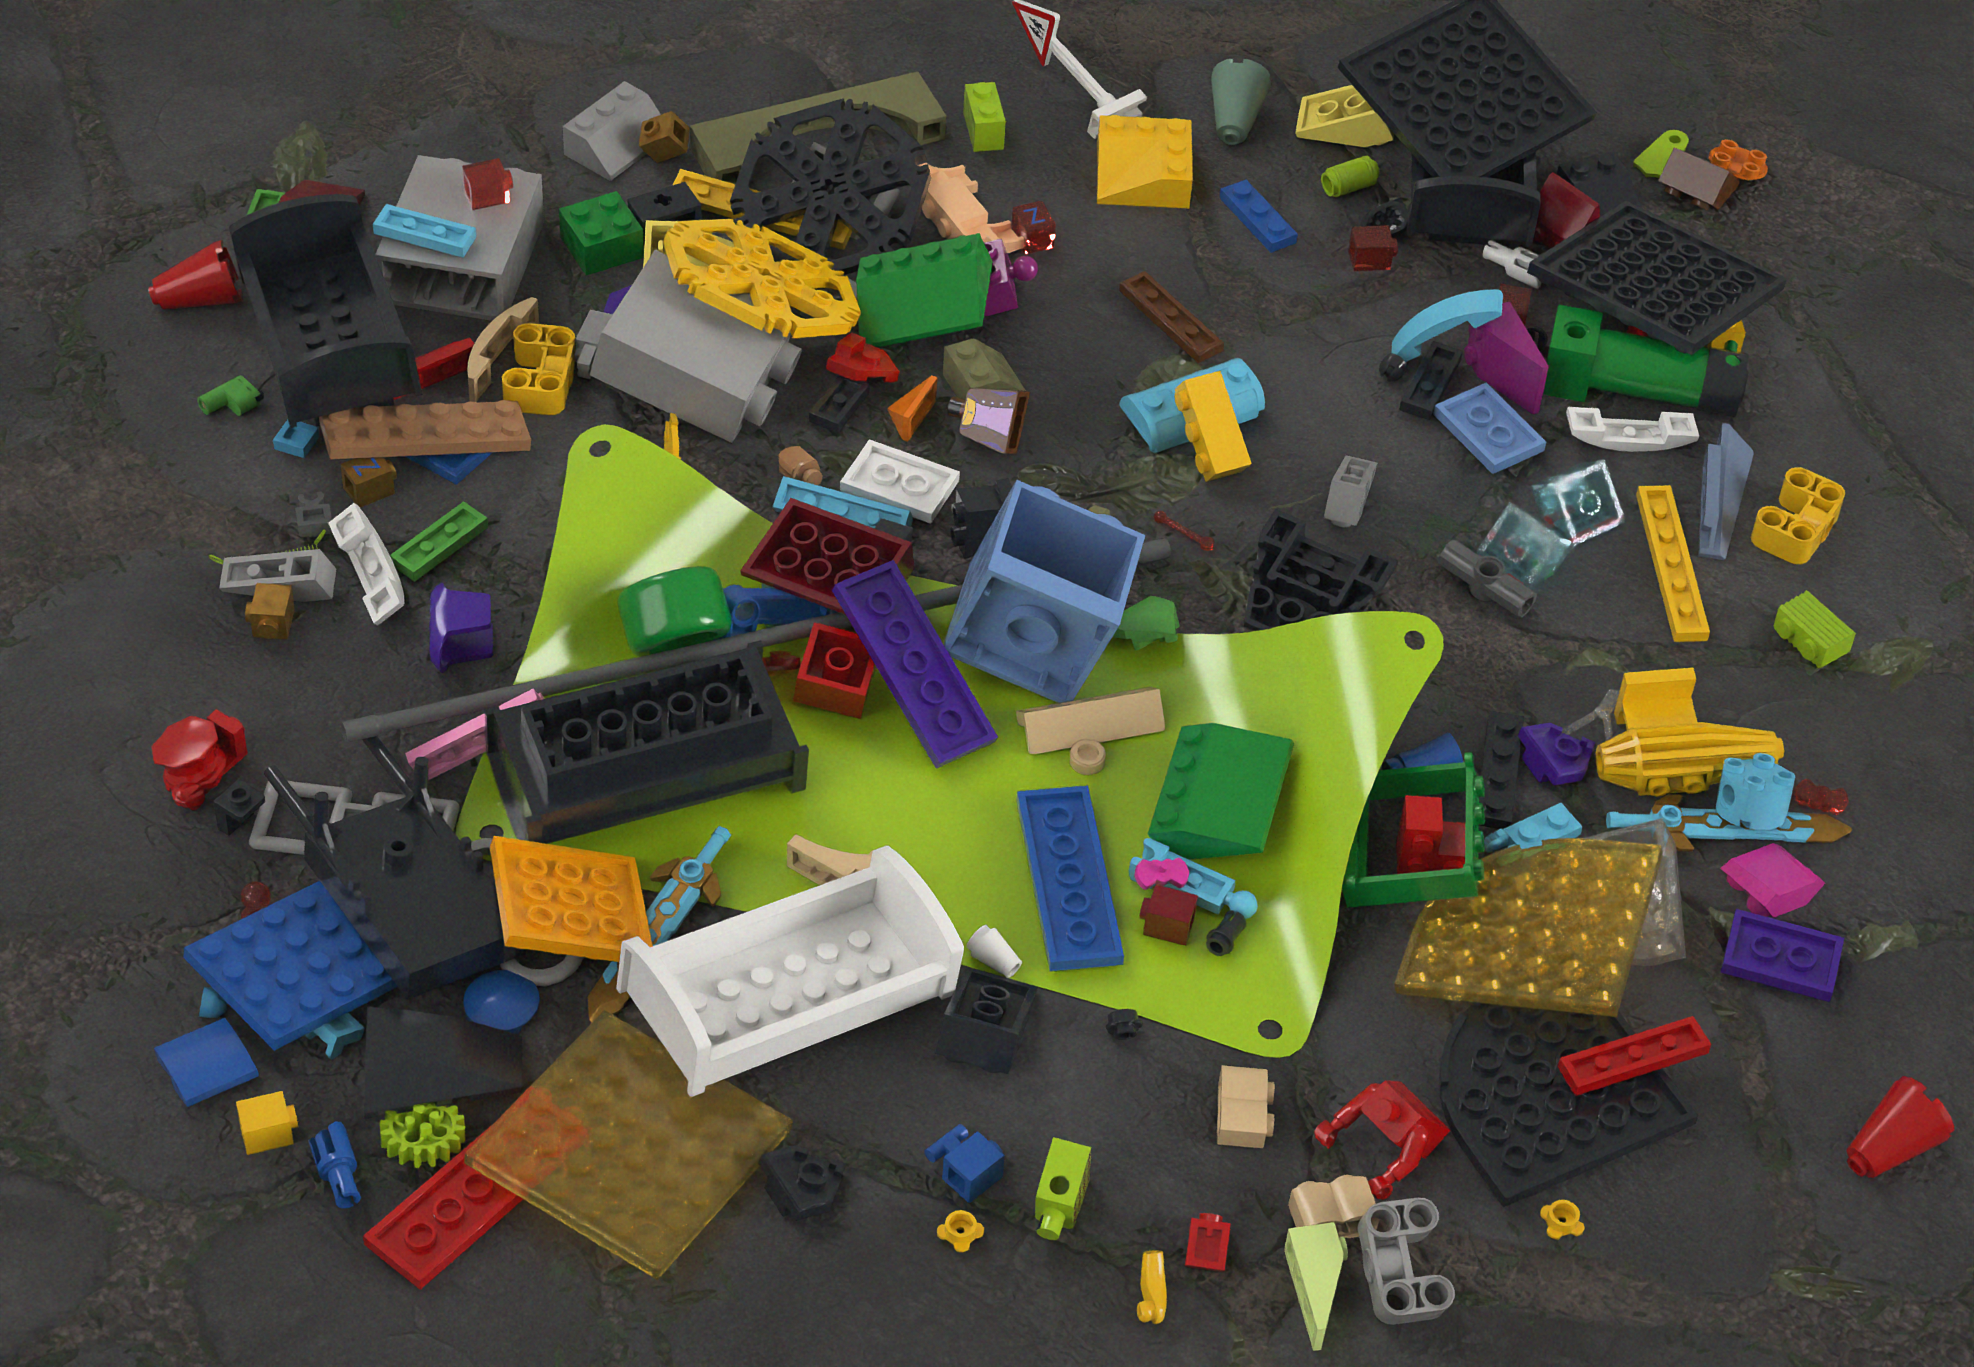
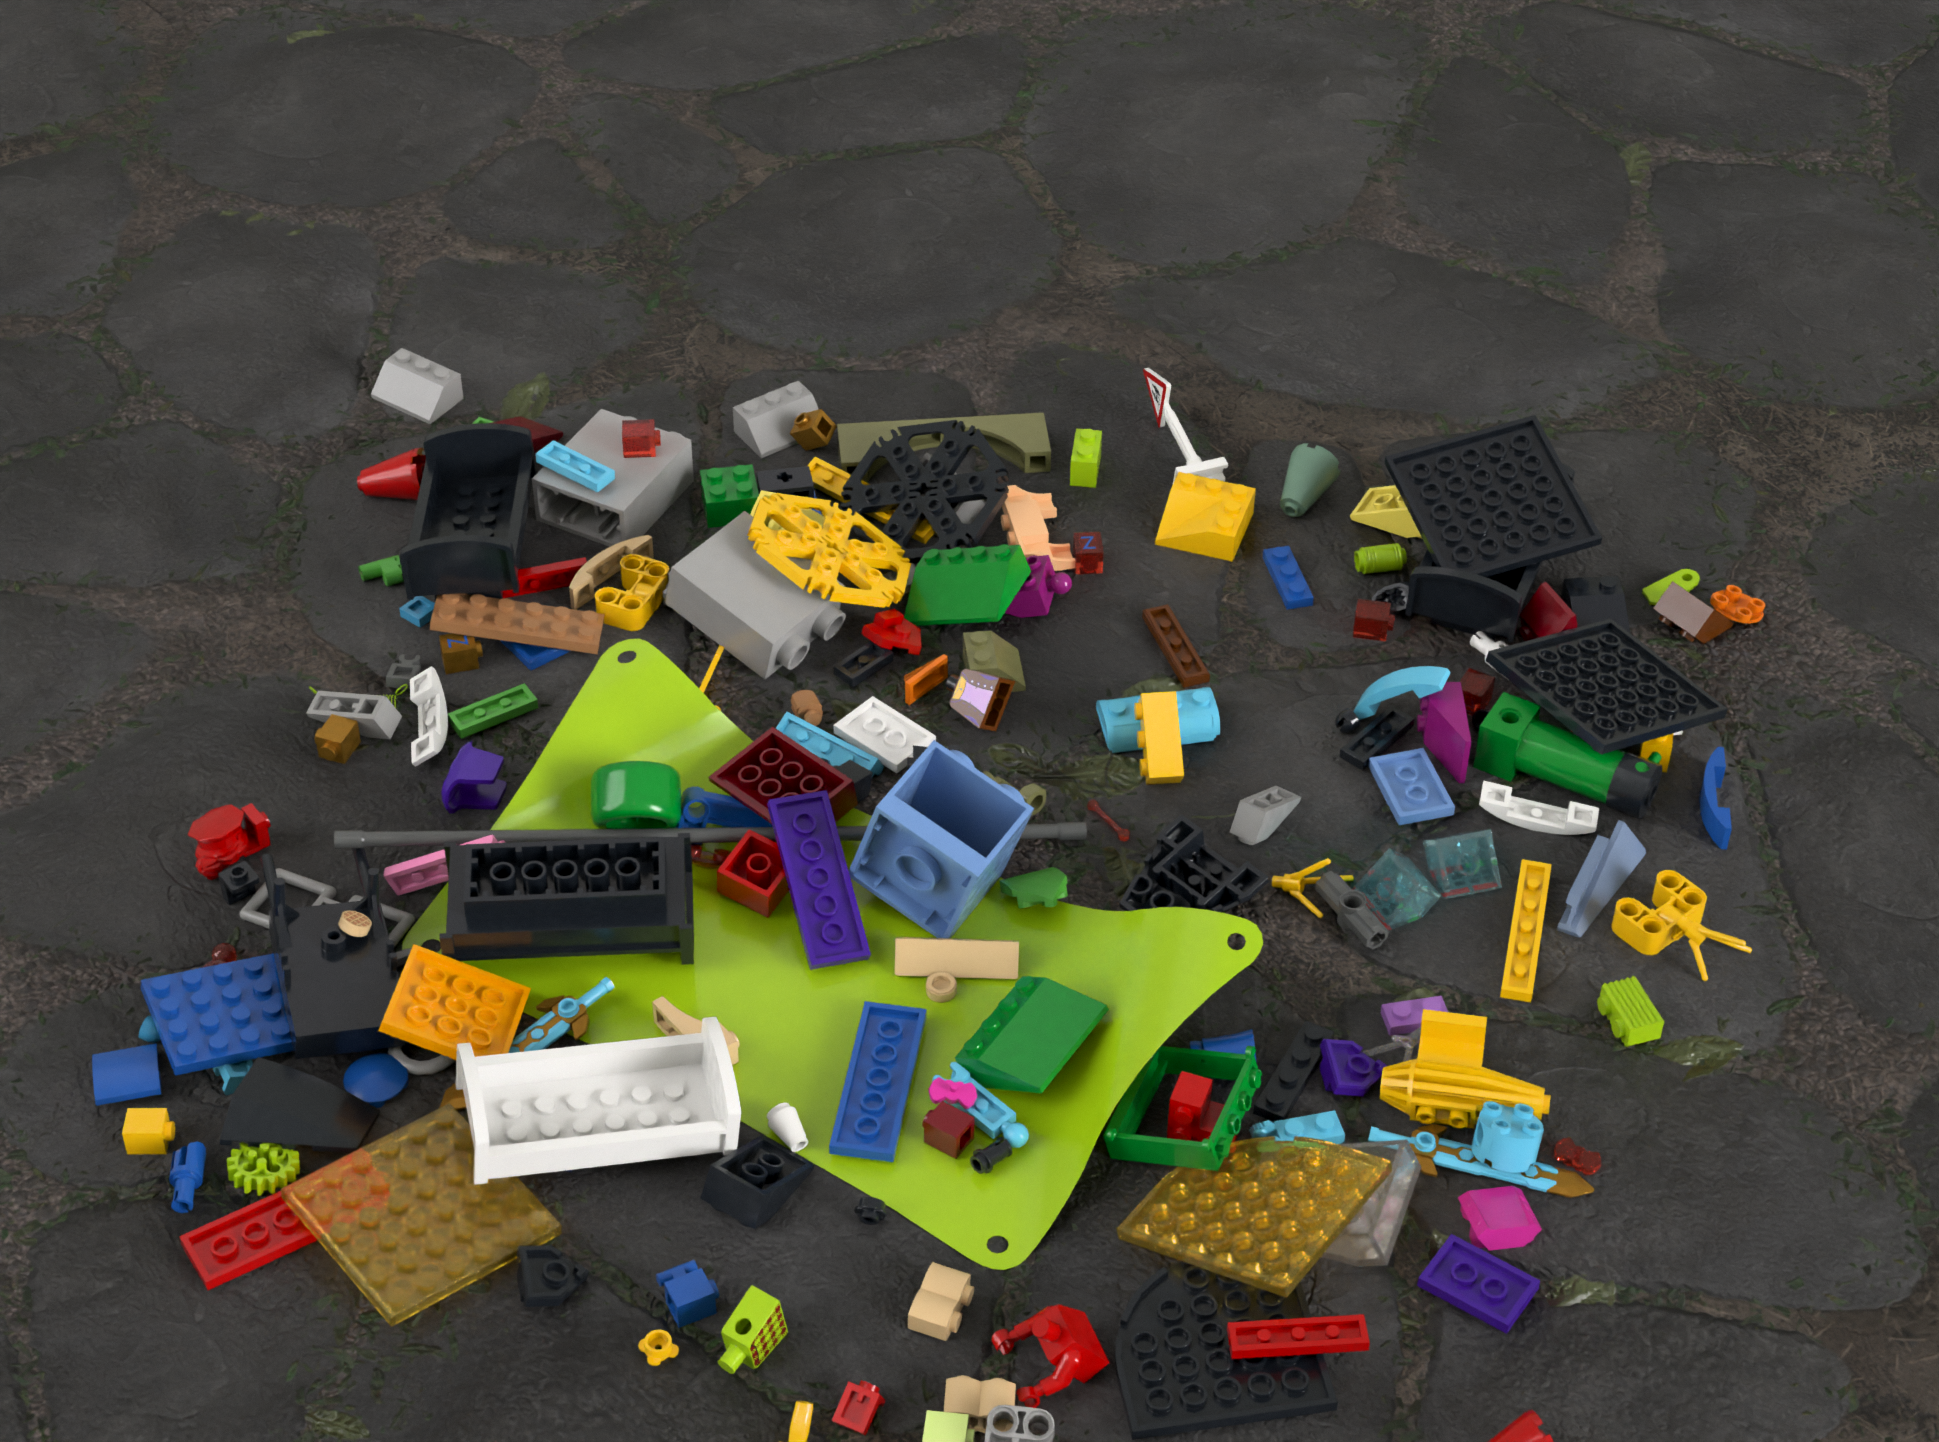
camera: 20 degrees right, 5 degrees down
none -> tan tile [338,910,372,937]
none -> light grey slope [371,348,464,424]
none -> yellow plant [1272,858,1354,918]
none -> medium lavender plate [1381,996,1448,1036]
none -> yellow plant [1676,915,1752,981]
none -> blue slope [1699,747,1732,850]

